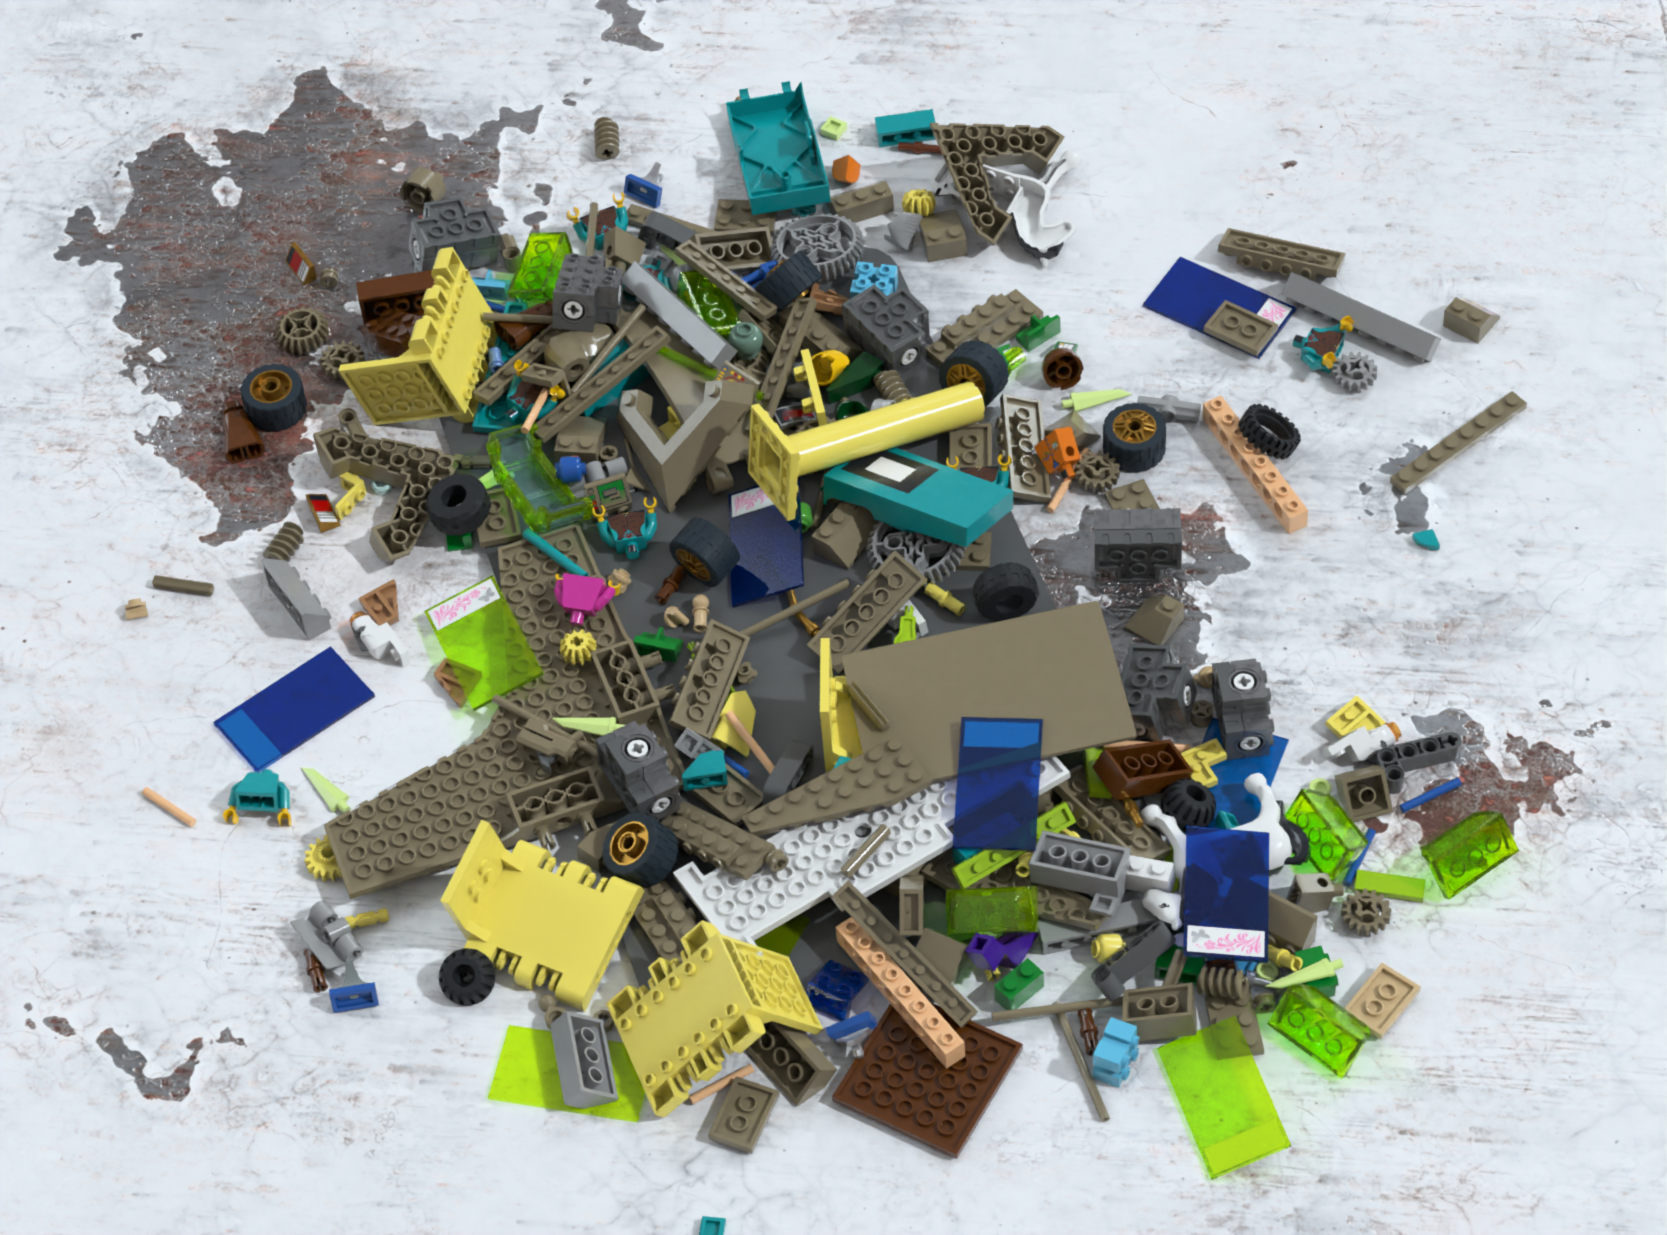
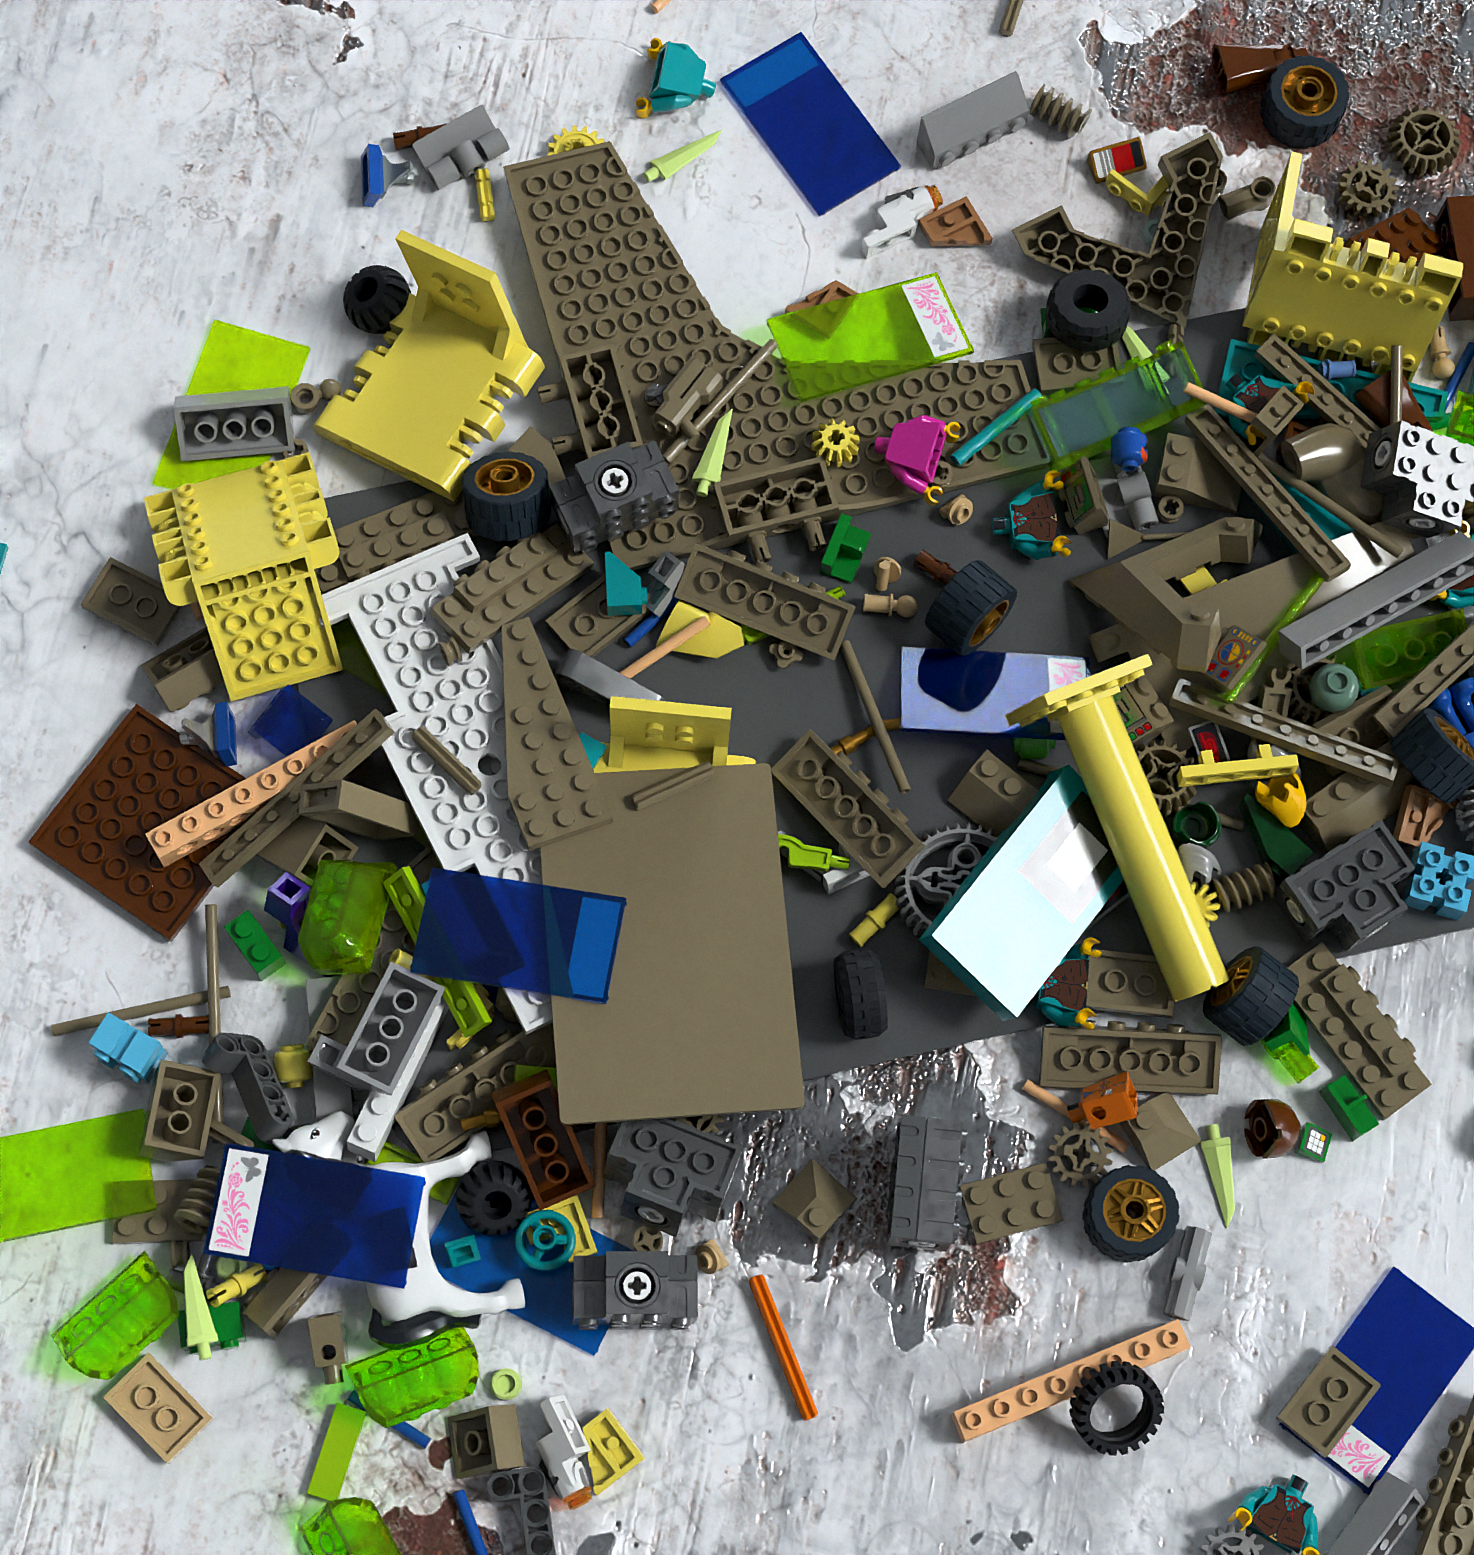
camera: 85 degrees right, 20 degrees up
dark tan gear [1341,888,1391,936] -> none
none -> teal piece [515,1210,576,1271]
none -> orange axle [749,1274,818,1421]

